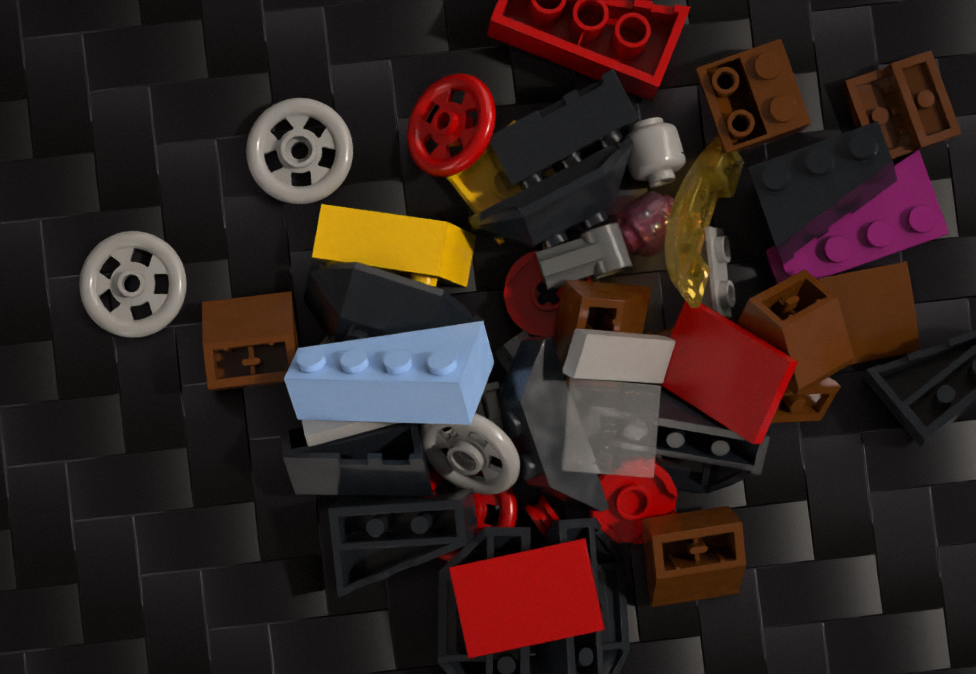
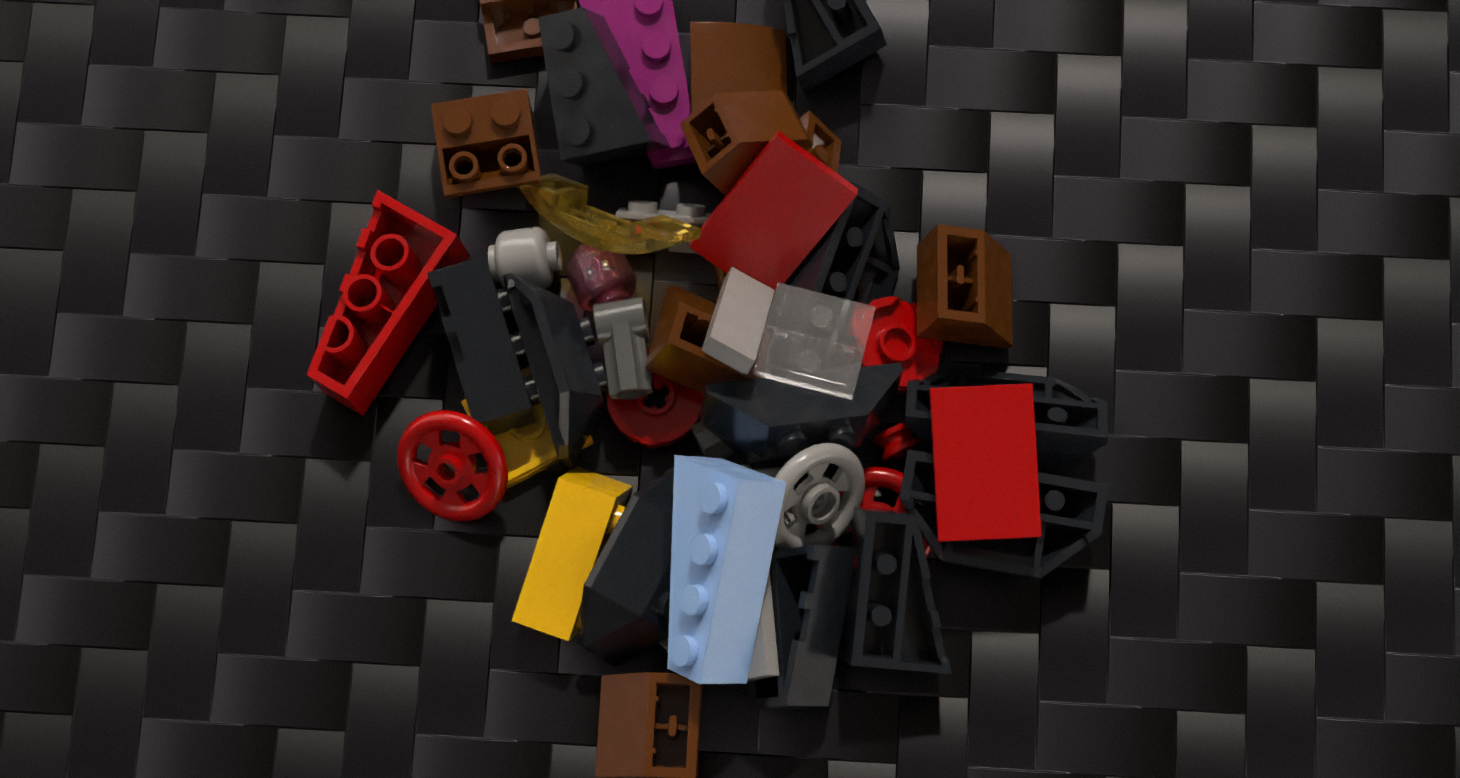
camera: 70 degrees left, 10 degrees down
light grey plate [246,98,353,204] -> none

